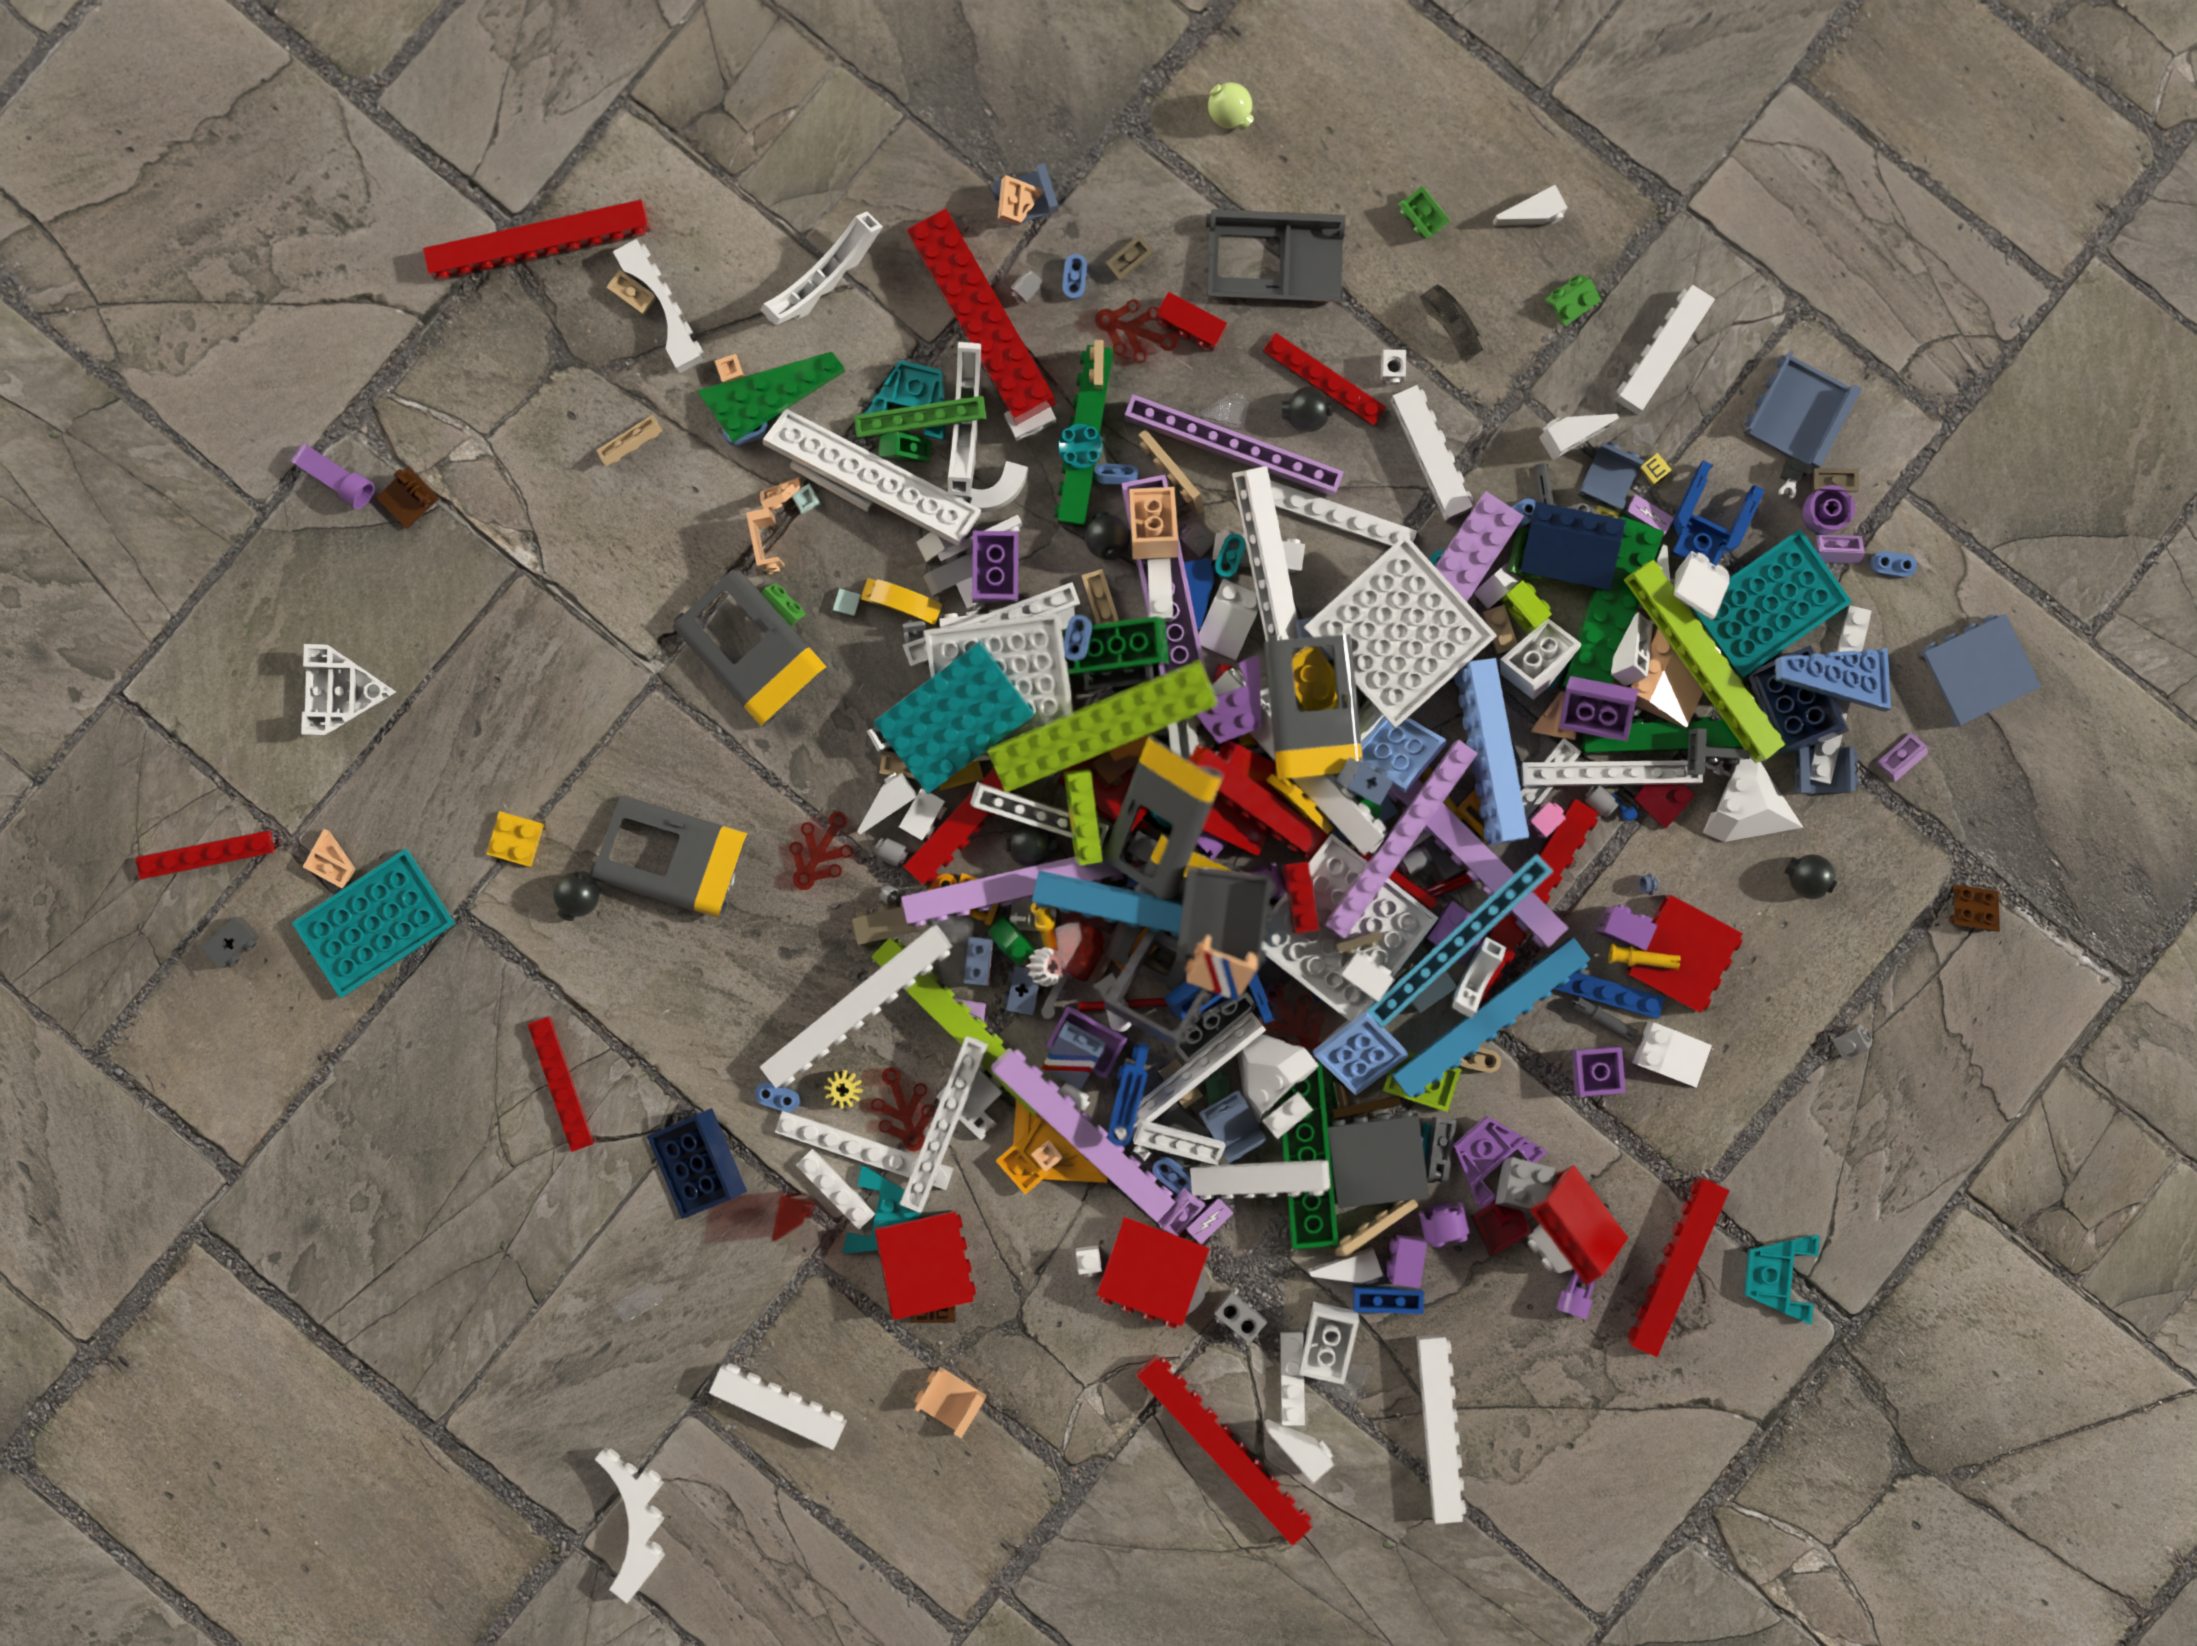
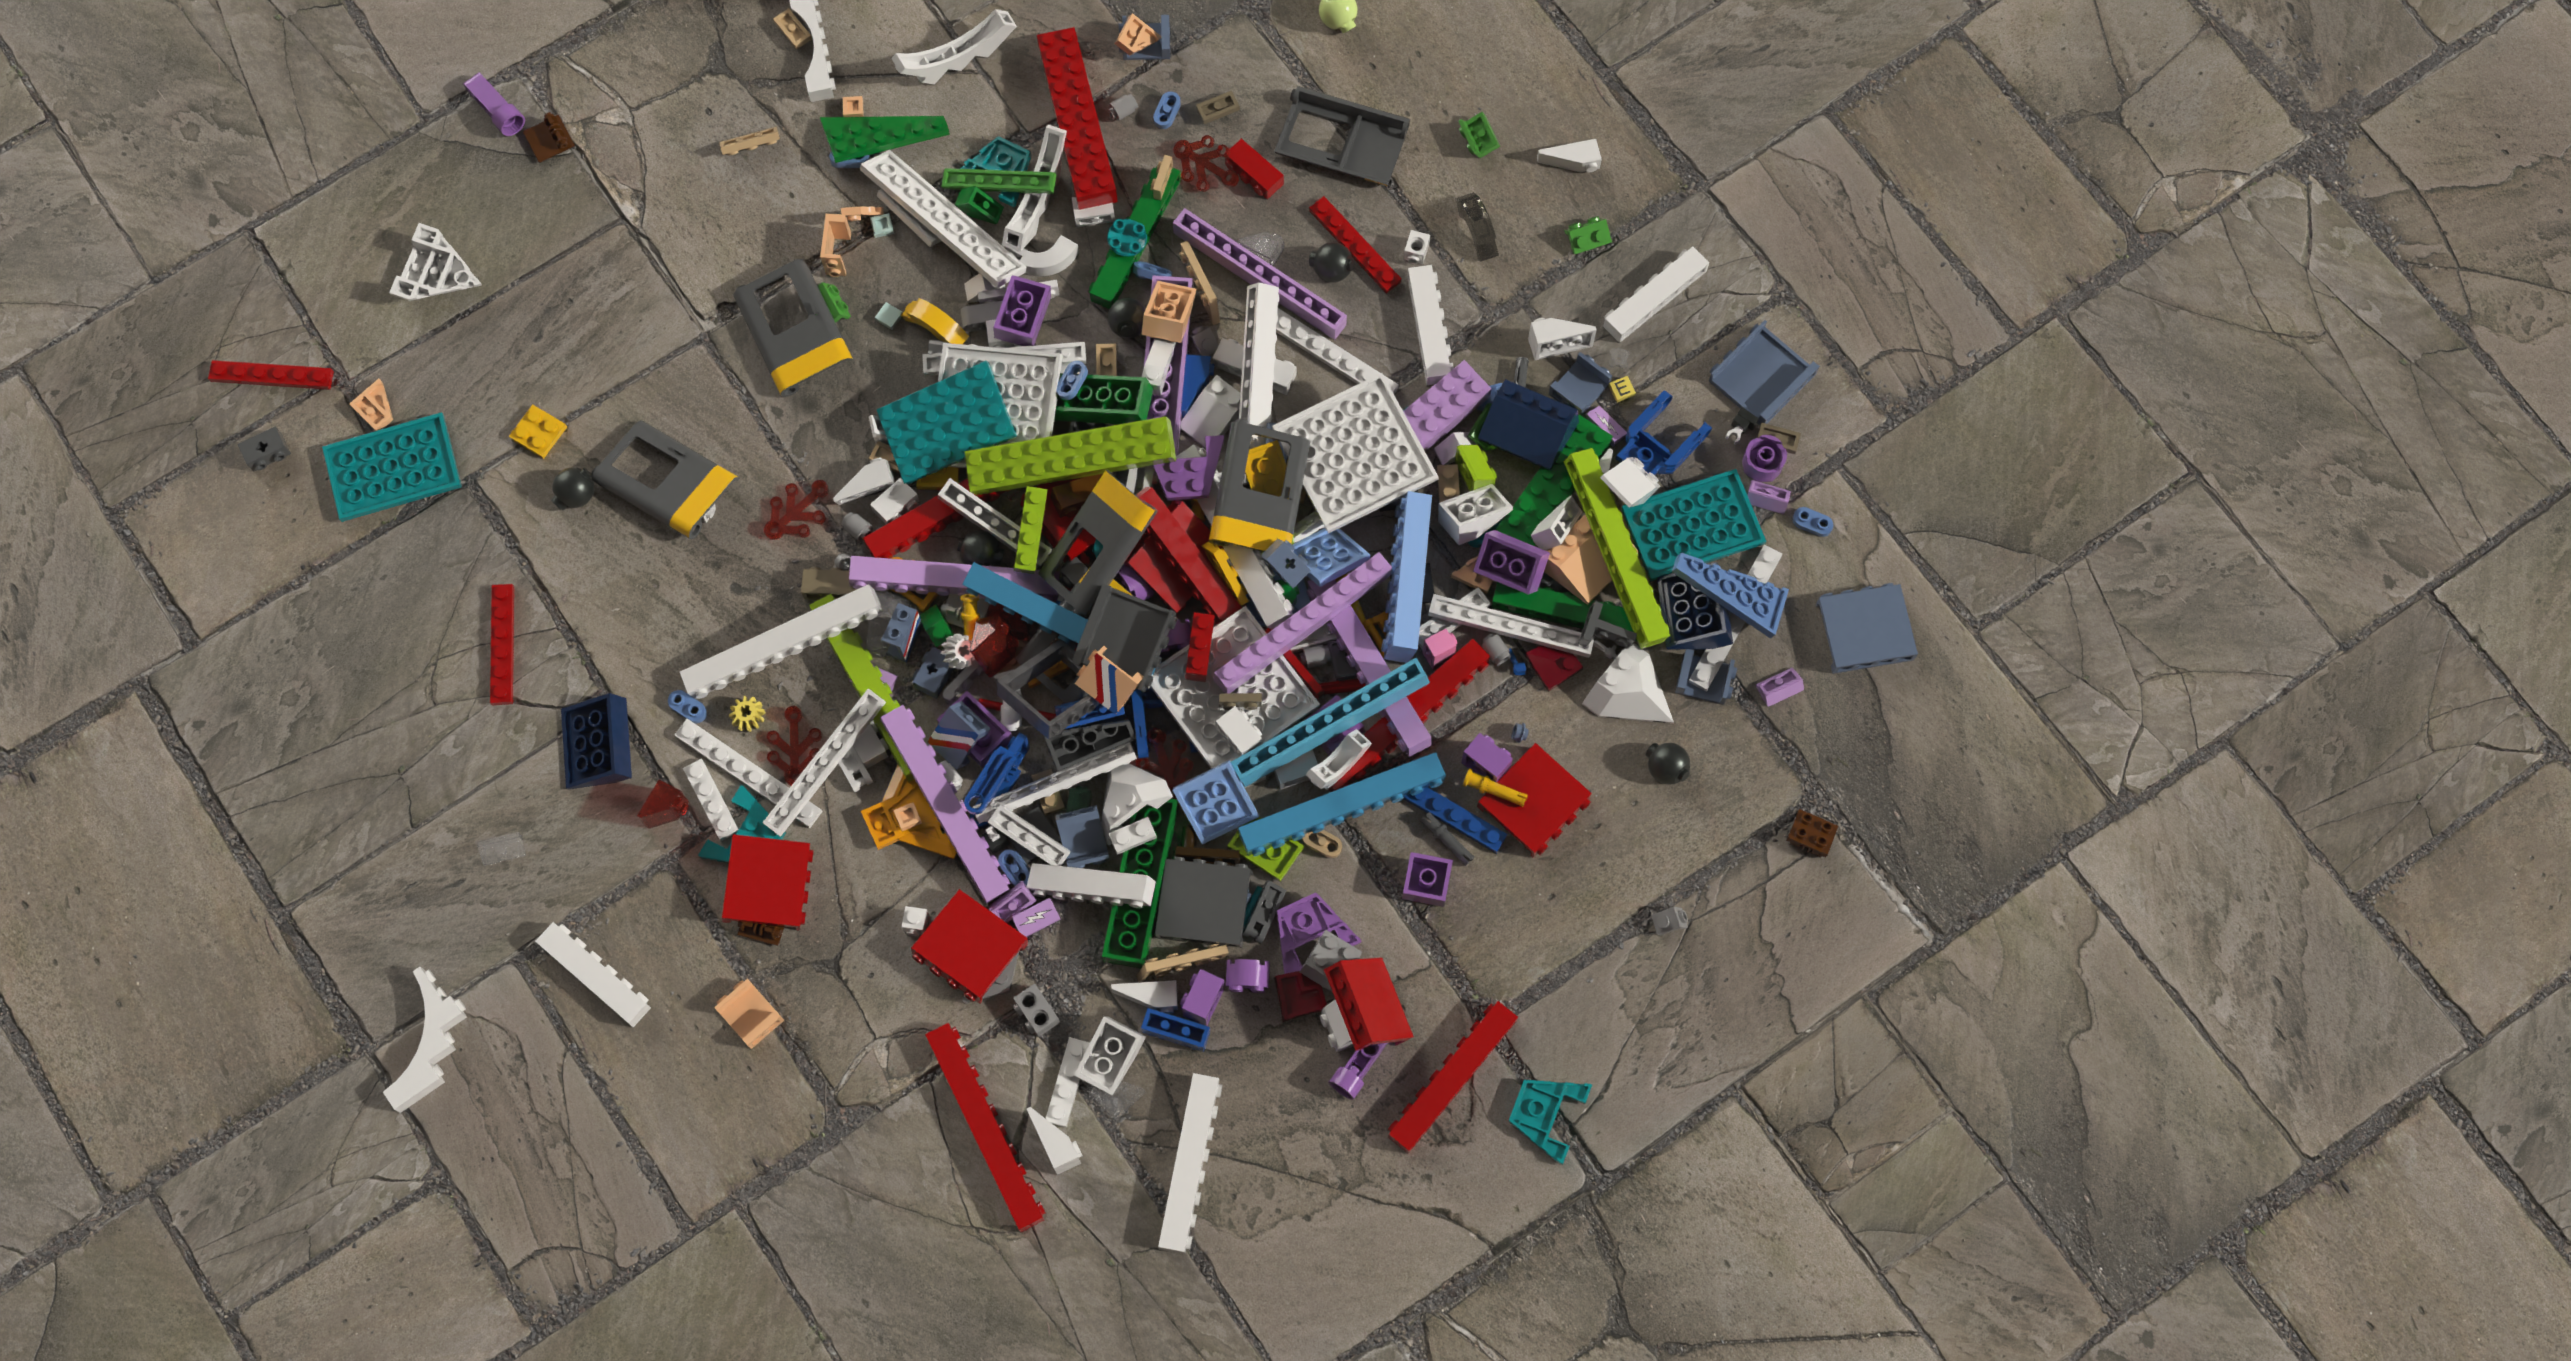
camera: 15 degrees right, 15 degrees down
teal plate [1215,534,1246,578] -> none
white slope [1632,1021,1712,1088] -> none

